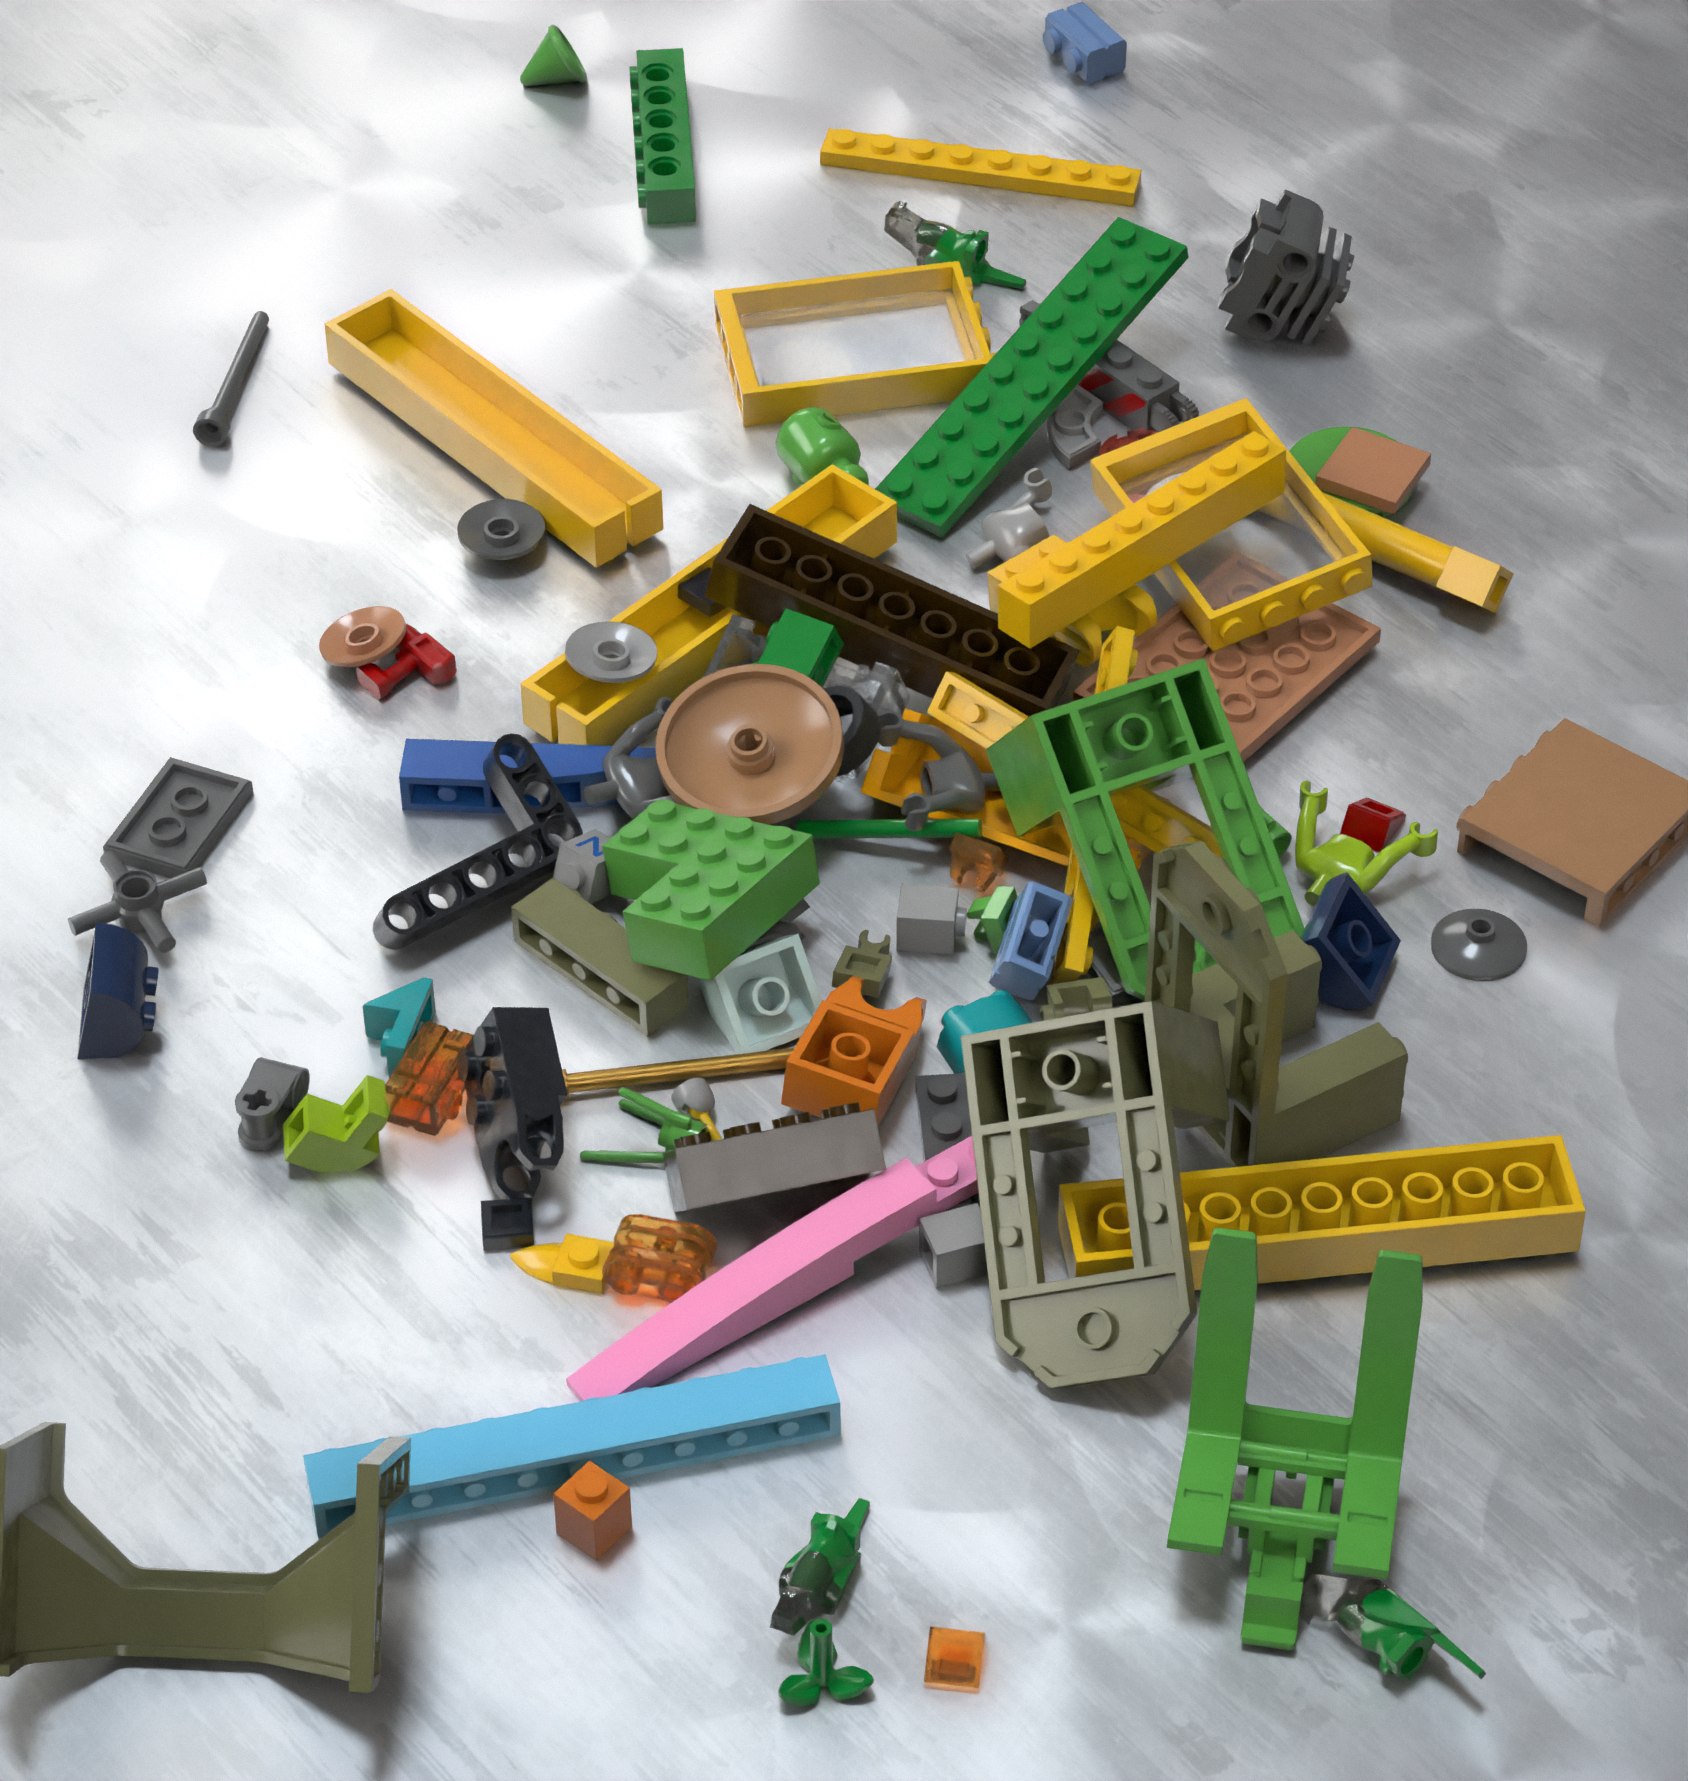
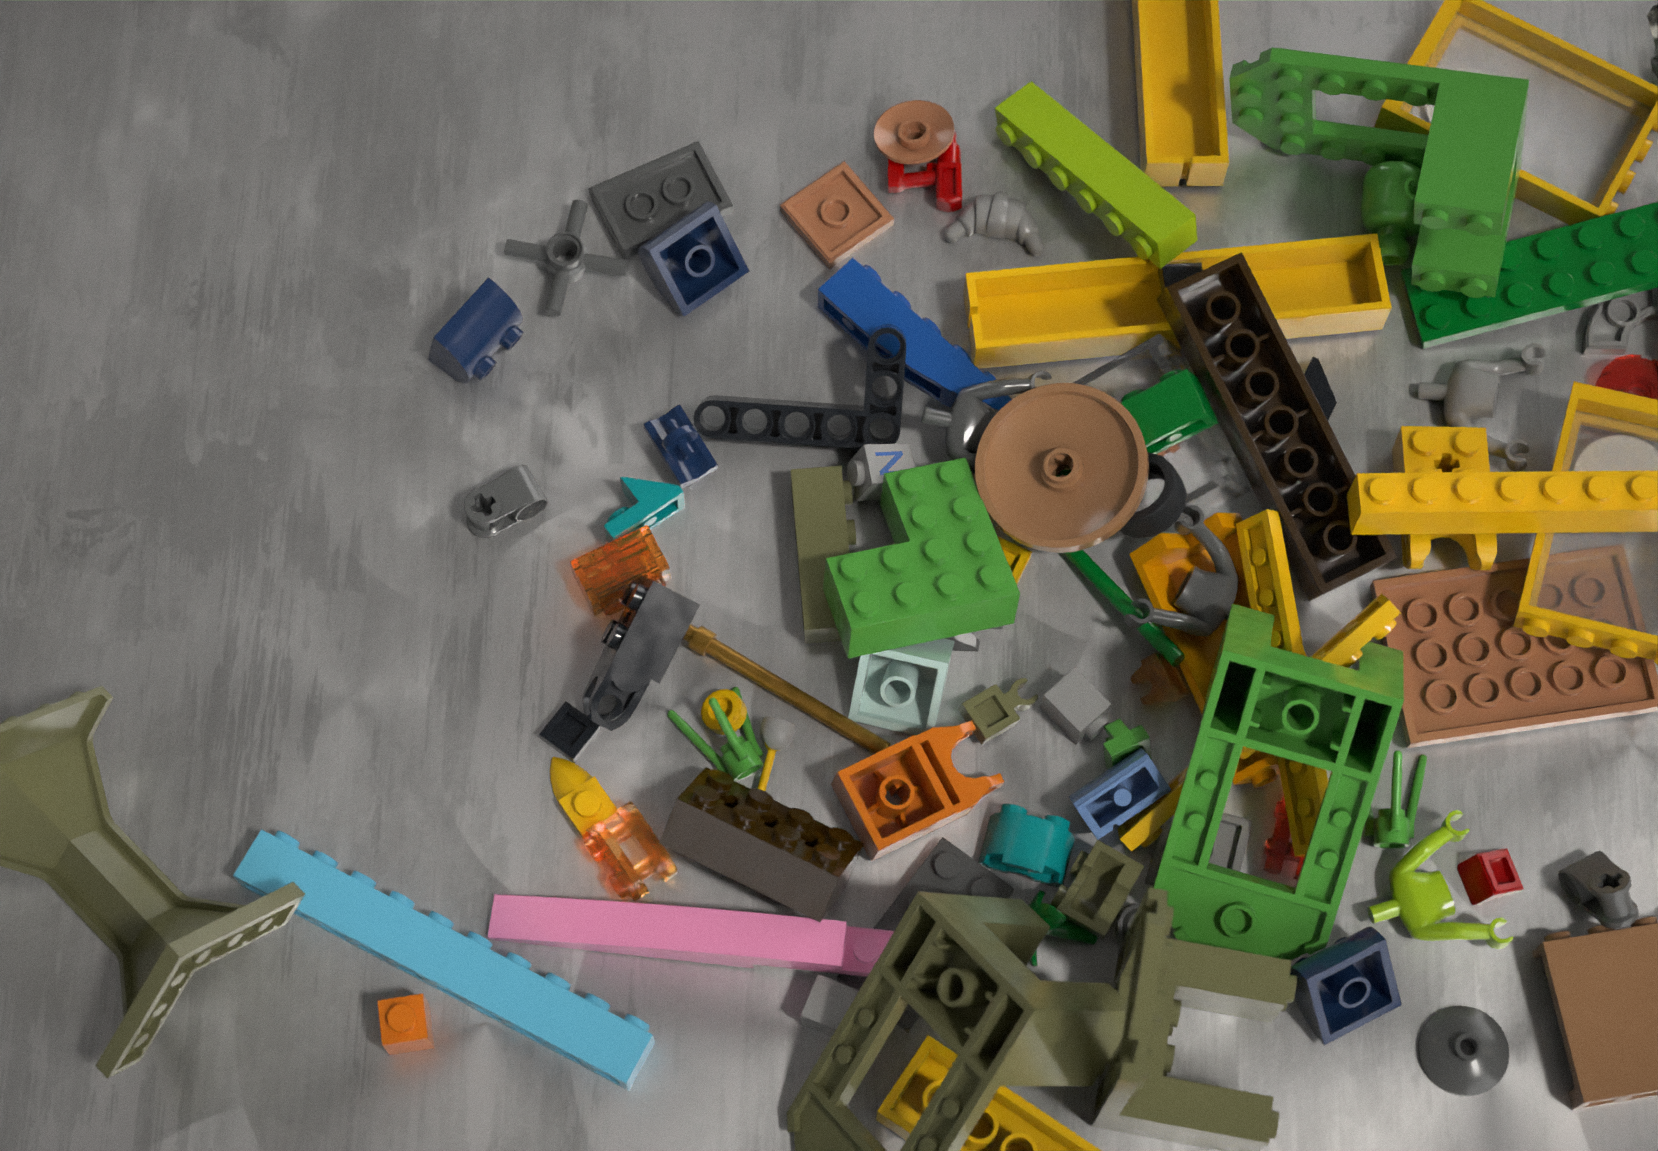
camera: 40 degrees right, 25 degrees up
lime brick [283,1075,390,1173] -> none
dark grey dish [457,499,545,560] -> none
light grey dish [565,621,657,683] -> none
none -> dark blue brick [638,201,750,317]
none -> dark blue hips [643,404,718,489]
none -> yellow tile [701,689,747,735]
none -> nougat tile [780,161,894,269]
none -> light grey piece [944,192,1044,256]
none -> lime brick [994,81,1198,269]
none -> bright green bracket [1229,47,1529,298]
none -> dark grey piece [1558,850,1639,929]

